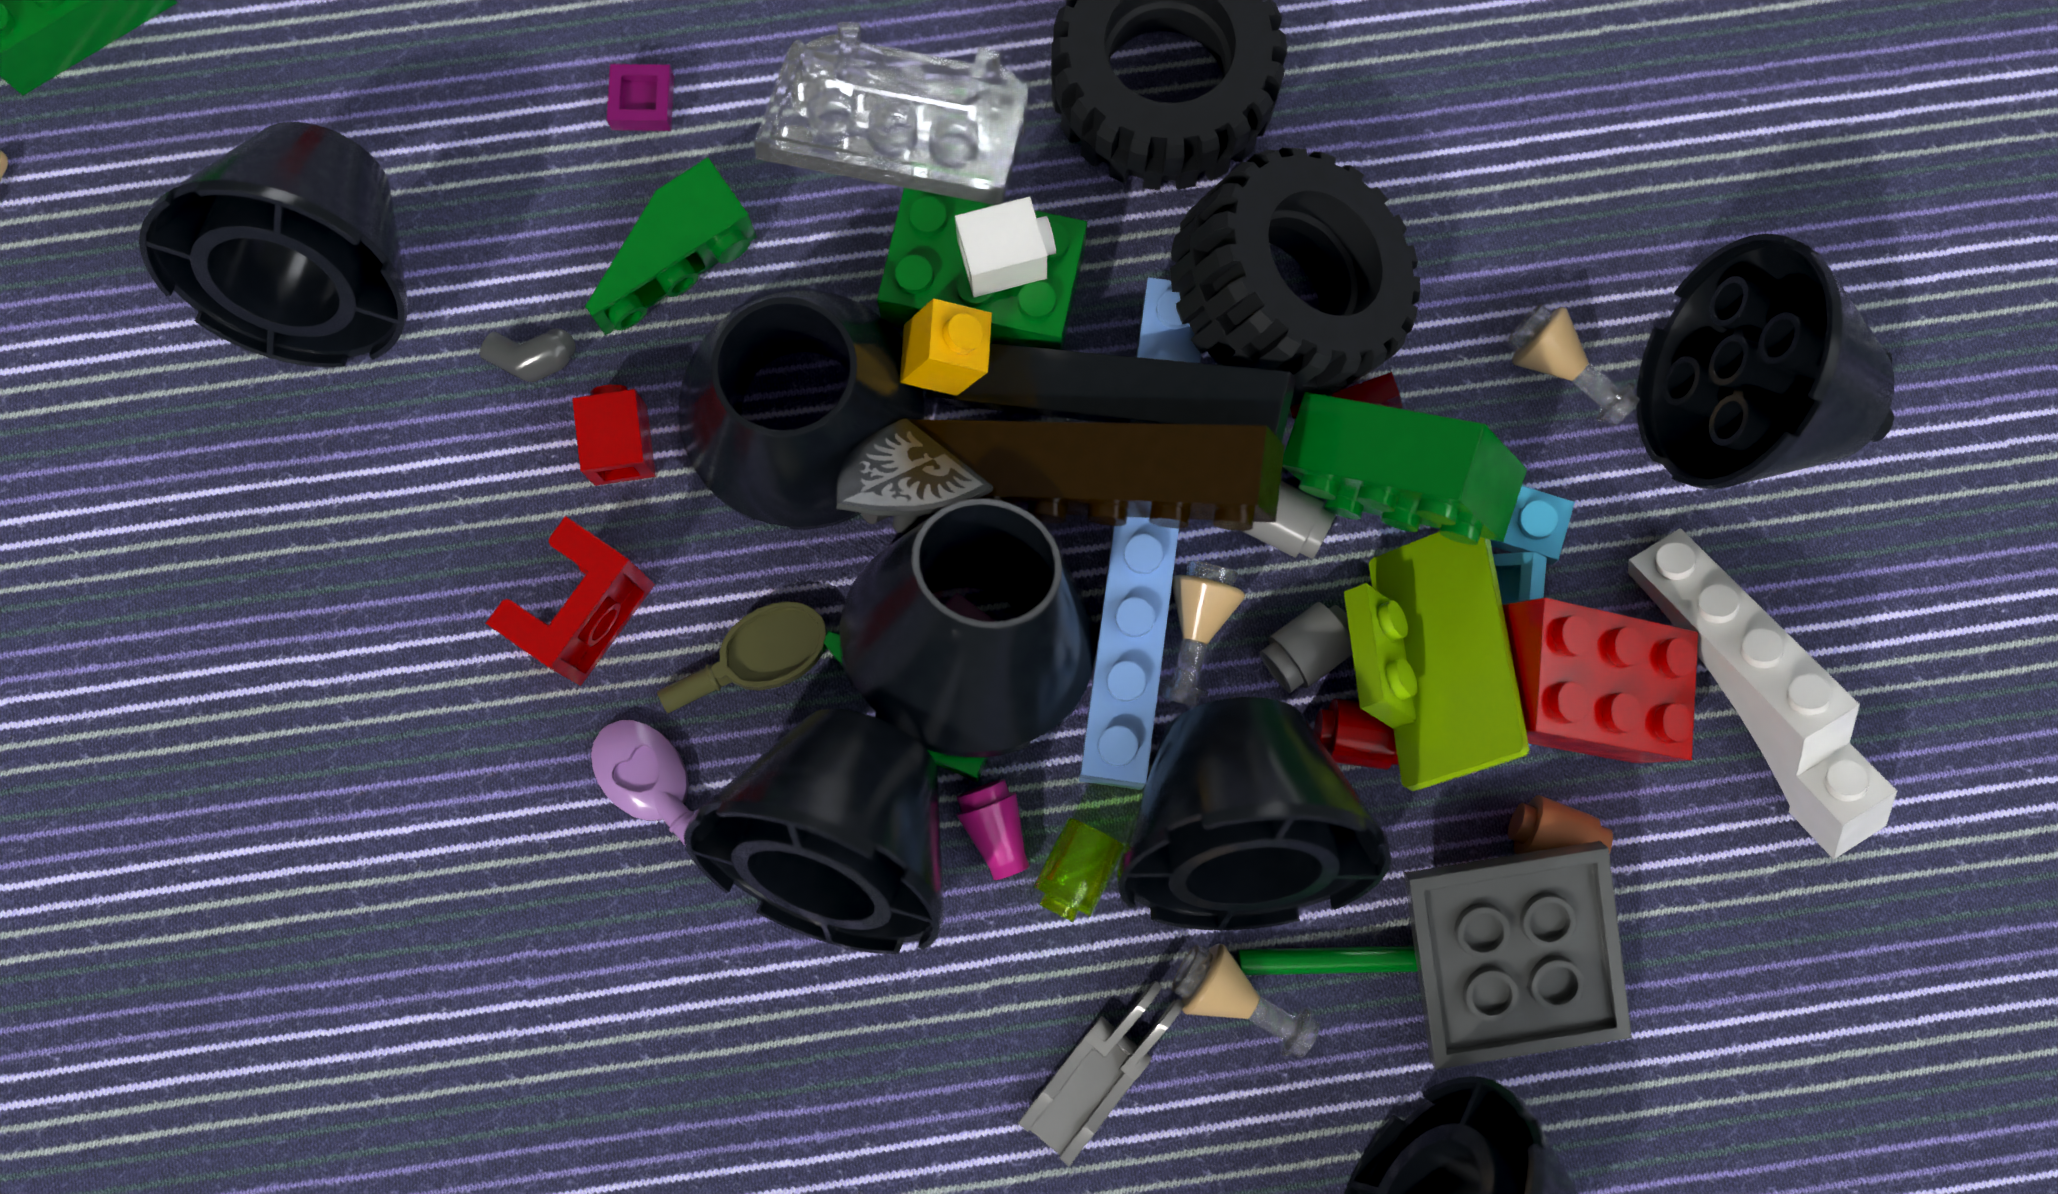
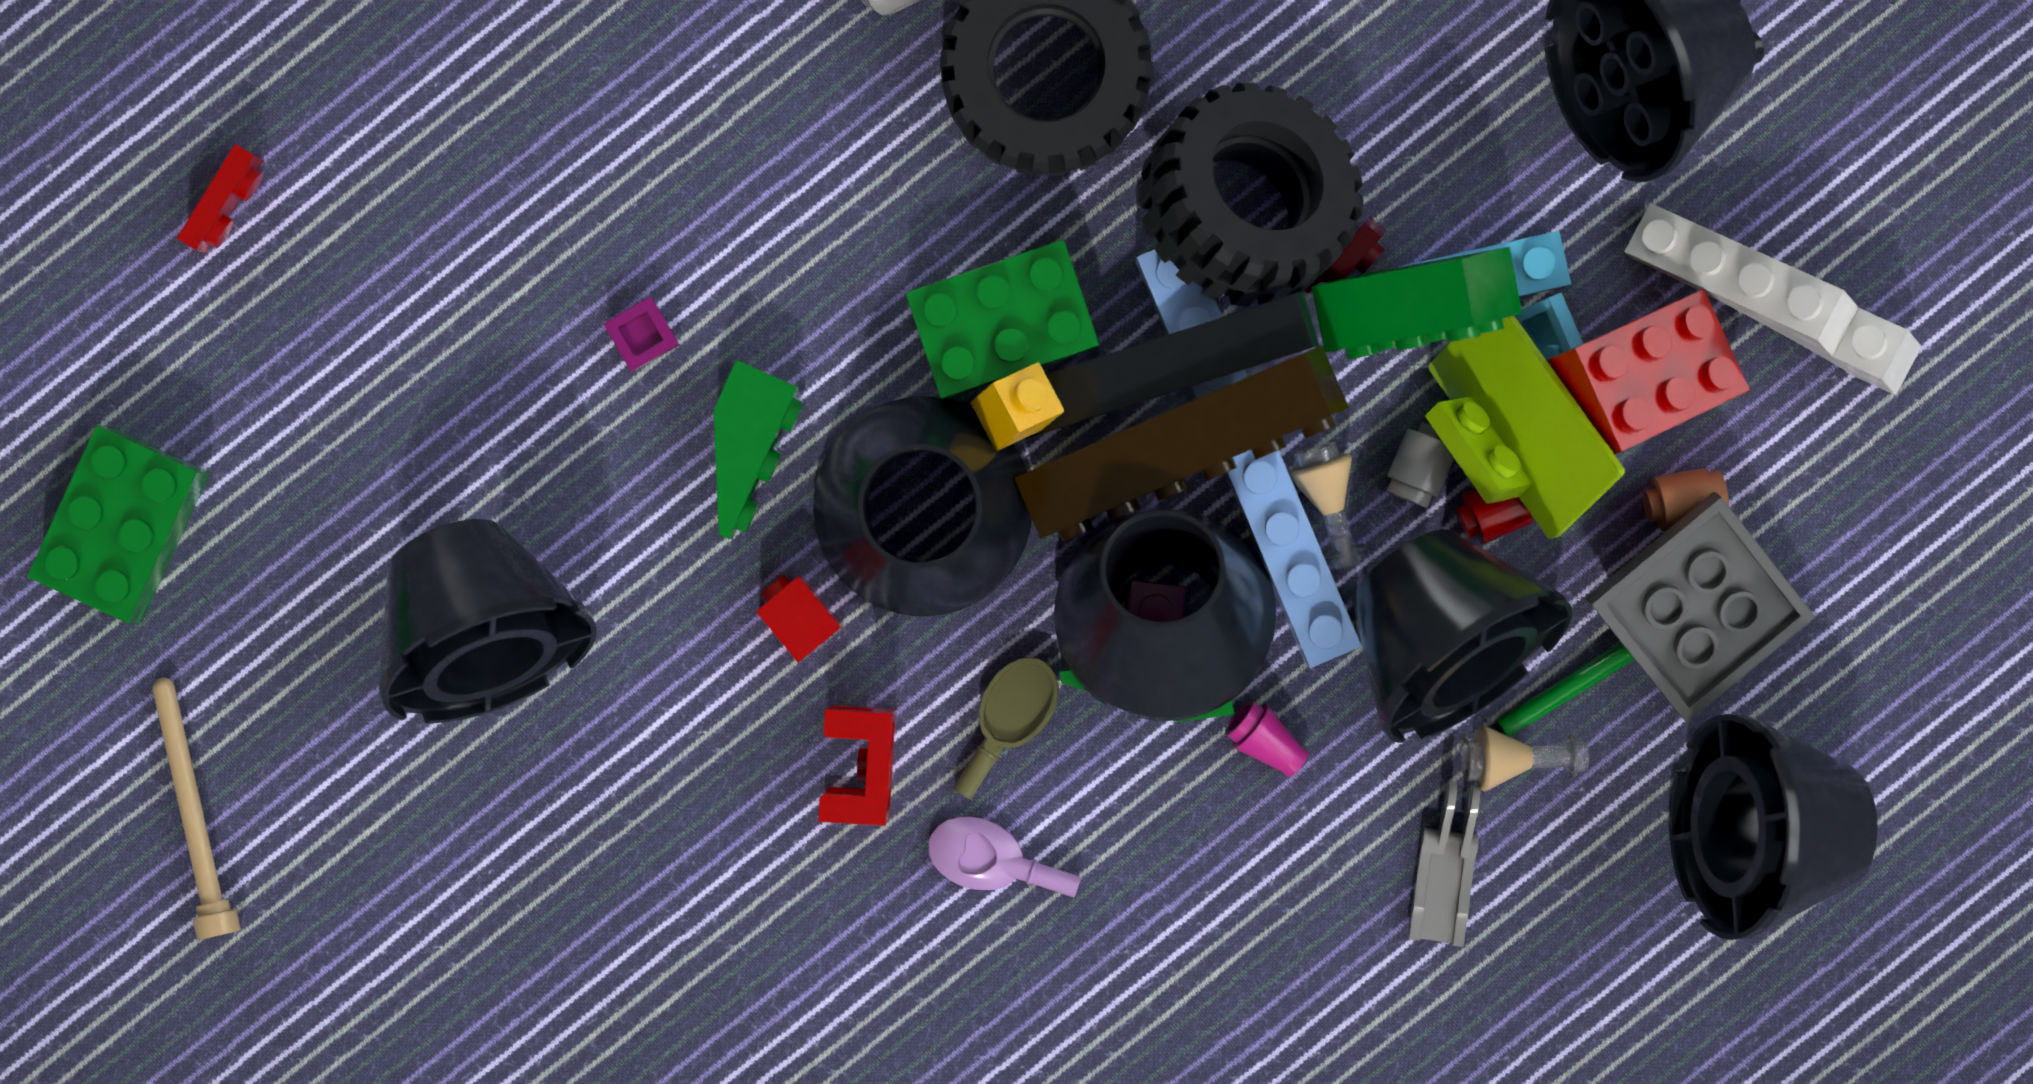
camera: 30 degrees left, 10 degrees up
dark grey arm [480,328,576,382] -> none
black cone [684,709,944,954] -> none
clear plate [755,22,1028,205] -> none
shield [836,418,993,534] -> none
white brick [955,196,1056,298] -> none
clear neon green brick [1033,817,1125,923] -> none
light grey brick [1242,481,1336,559] -> none
piece [1507,304,1640,426] -> none

